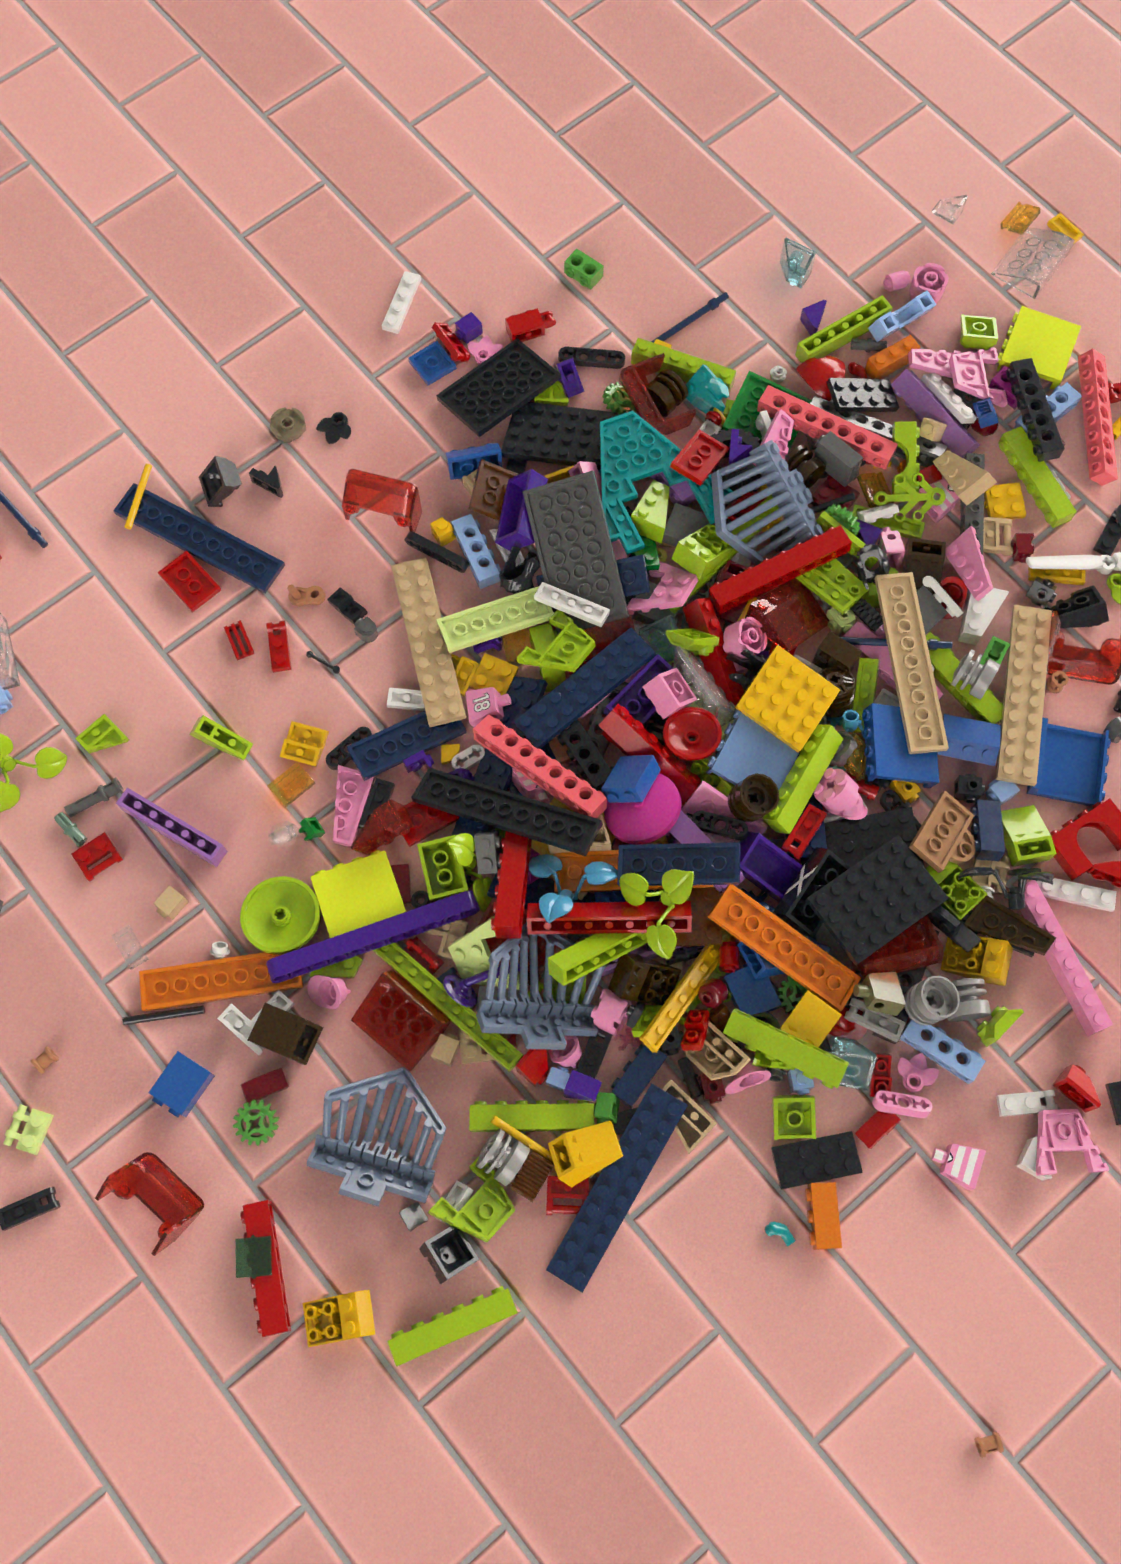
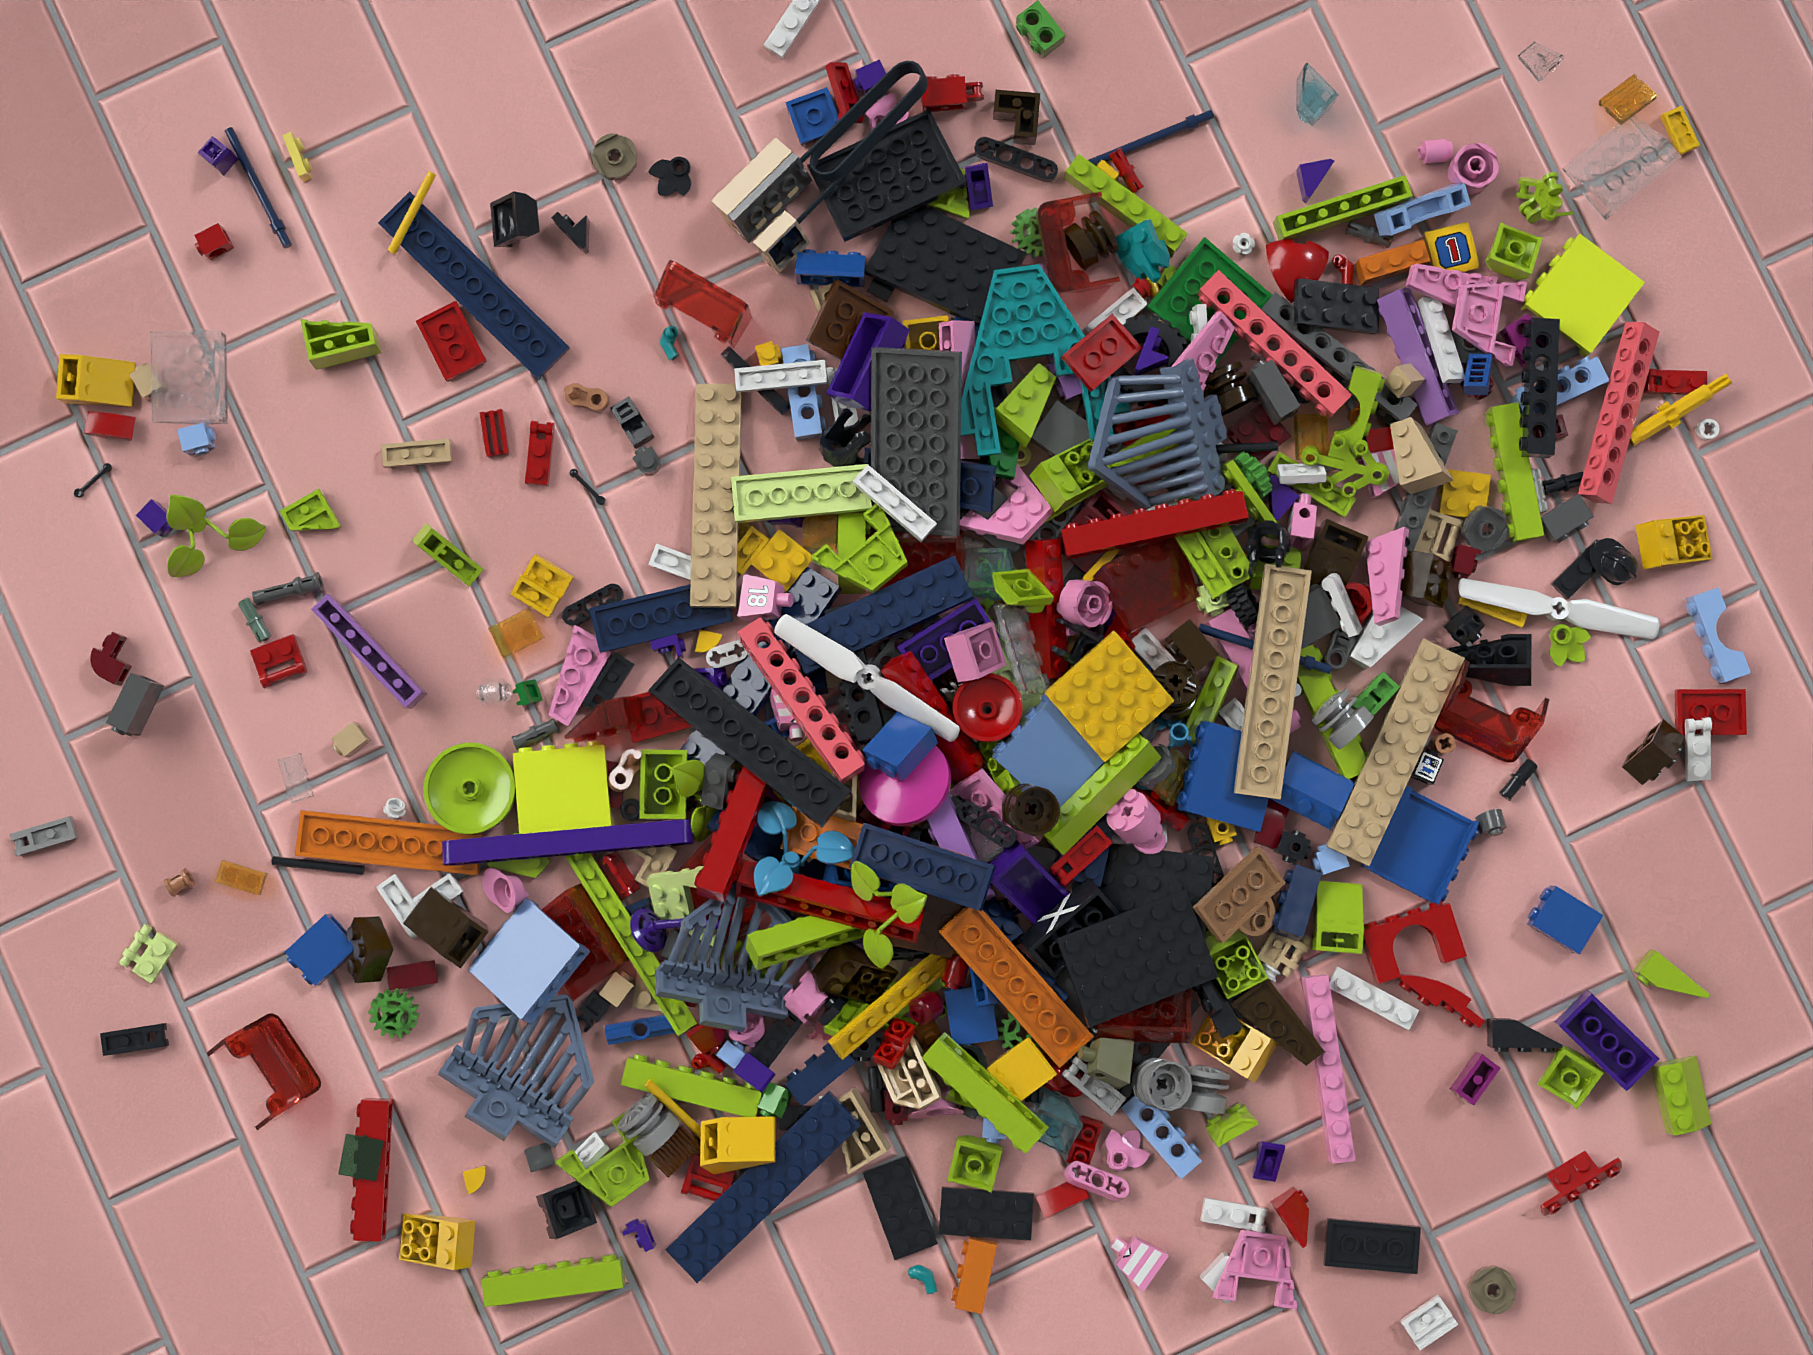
camera: 15 degrees right, 15 degrees up
black plant [958,867,1054,910] -> none
none -> clear yellow plate [215,860,268,895]
none -> light yellow plate [282,132,312,182]
none -> lime wedge [300,319,382,370]
none -> dark brown brick [347,916,394,983]
none -> tan plate [381,438,452,468]
none -> yellow tile [462,1165,487,1194]
none -> panel [468,898,590,1024]
none -> dark grey pin [512,718,559,750]
none -> black plate [577,989,611,1032]
none -> blue piece [605,1015,676,1045]
none -> piece [608,749,642,792]
none -> dark purple bracket [622,1218,657,1252]
none -> teal arm [660,325,679,361]
none -> red arm [691,1052,727,1075]
none -> piece [711,61,928,274]
none -> white plate [734,360,827,393]
none -> white piece [775,614,960,742]
none -> black plate [863,1155,938,1260]
none -> dark brown brick [993,89,1040,145]
none -> red pin [1108,148,1144,193]
none -> dark red slope [1253,798,1289,850]
none -> dark purple slope [1253,1141,1285,1182]
none -> dark grey piece [1322,627,1358,672]
none -> dark brown brick [1400,550,1453,608]
none -> brick [1411,748,1444,785]
none -> slope [1423,222,1479,272]
none -> dark grey plate [1461,505,1509,552]
none -> lime piece [1516,172,1574,223]
none -> dark grey brick [1541,494,1594,543]
none -> black axle [1542,472,1584,495]

